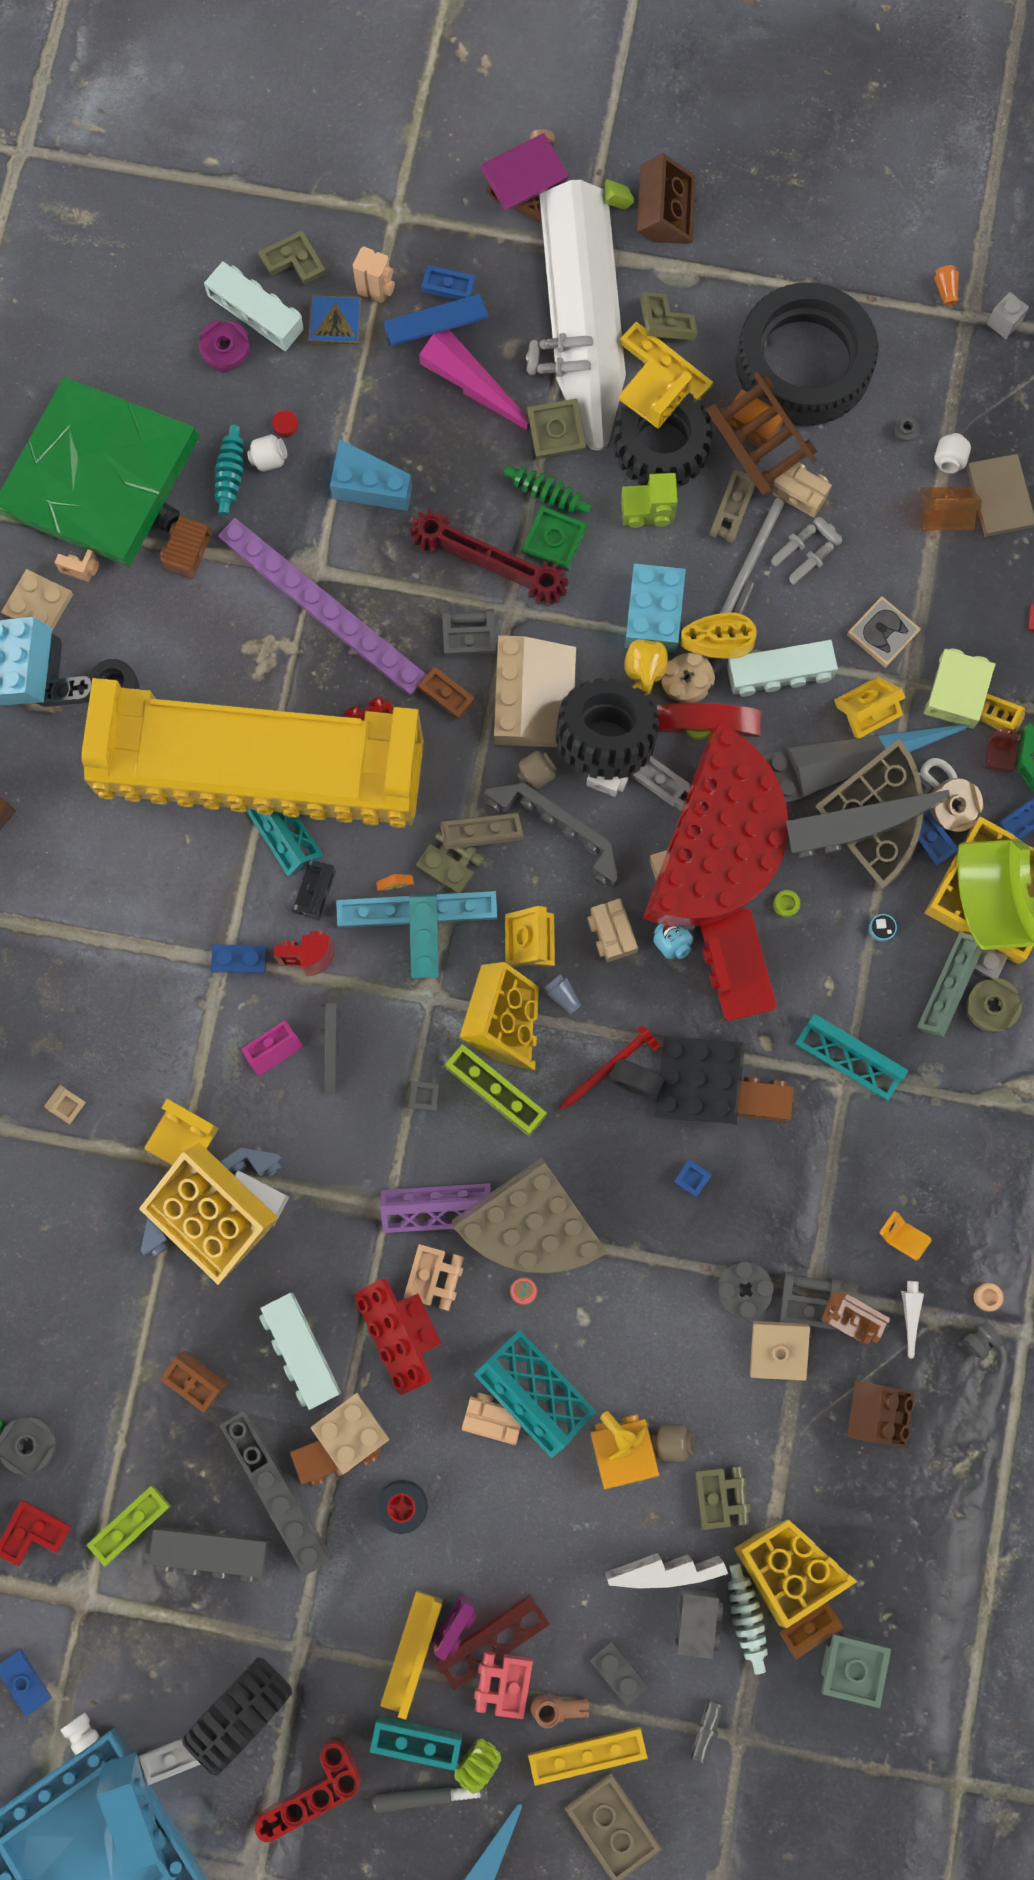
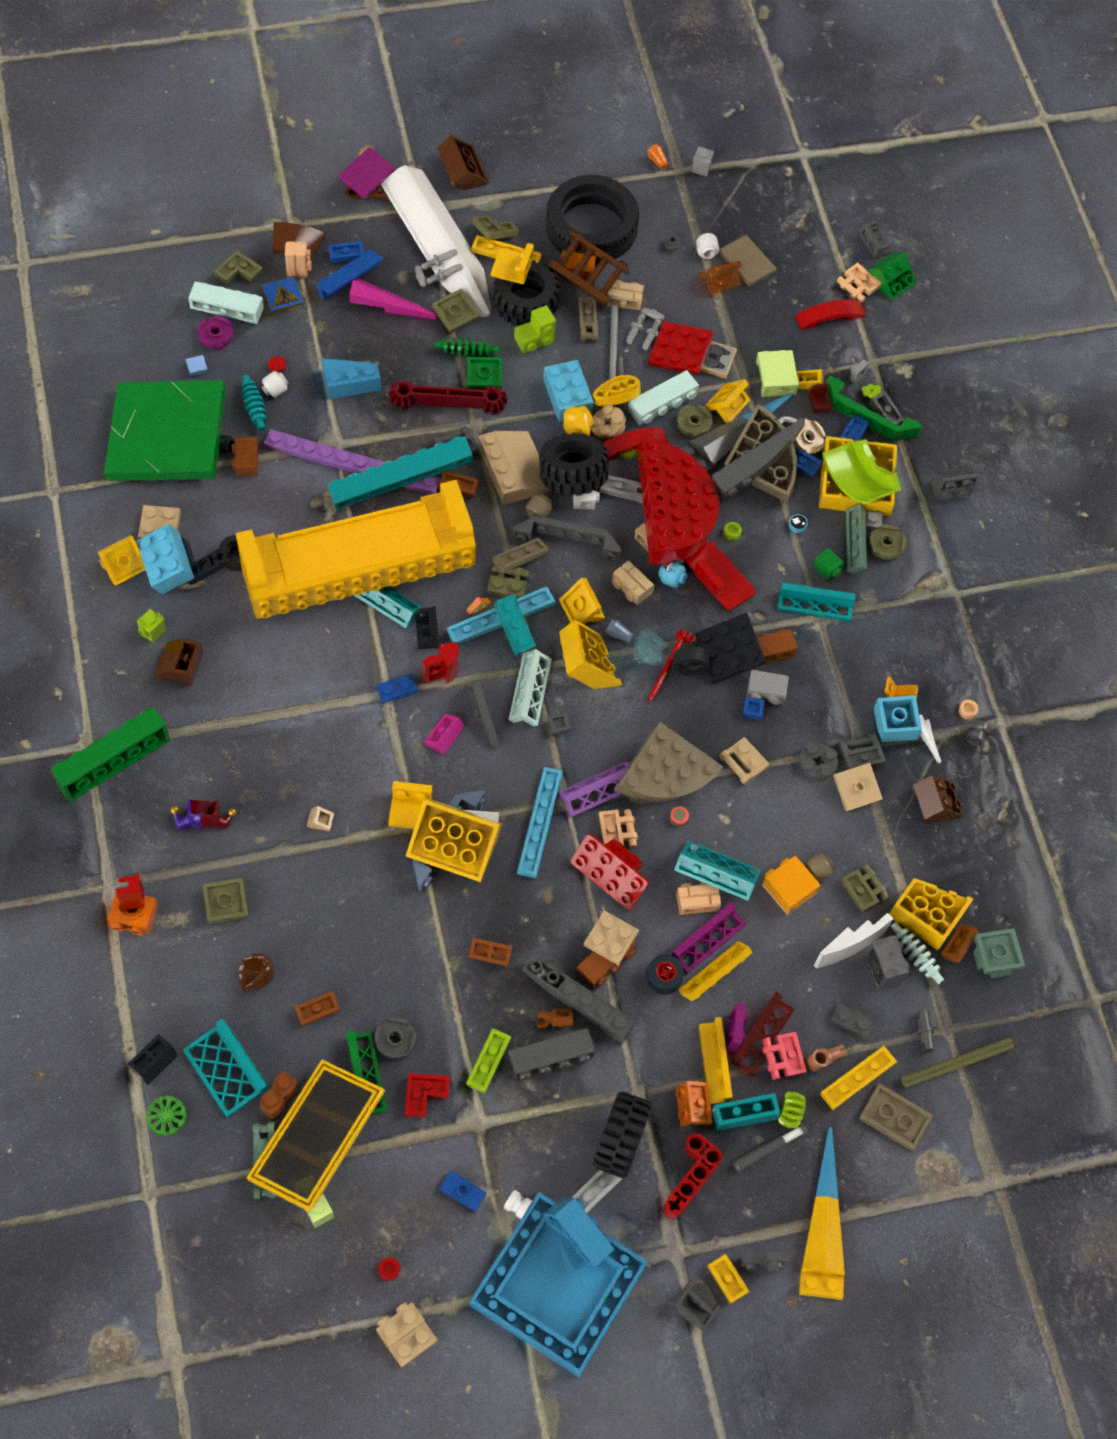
camera: 30 degrees left, 15 degrees down
light nougat bracket [54,549,99,583] -> none
light aqua brick [259,1293,341,1410] -> none
lime brick [445,1044,547,1137] -> none
yellow plant [600,1411,647,1461] -> none
lime slope [604,179,634,210] -> none
dark orange hinge [821,1292,890,1345] -> none
none -> light blue tile [186,355,208,377]
none -> reddish brown slope [273,222,325,260]
none -> teal brick [327,436,473,510]
none -> light aqua fence [508,649,552,727]
none -> medium azure tile [517,767,563,879]
none -> dark orange plate [537,1009,573,1028]
none -> clear light blue plate [633,629,664,667]
none -> red plate [648,321,714,376]
none -> magenta fence [671,902,746,974]
none -> orange bracket [676,1081,713,1127]
none -> olive plate [677,405,712,439]
none -> yellow plate [678,941,752,1002]
none -> tan plate [719,737,770,785]
none -> light grey piece [746,670,789,705]
none -> green brick [813,548,844,581]
none -> medium azure brick [874,696,922,742]
none -> olive axle [901,1038,1014,1088]

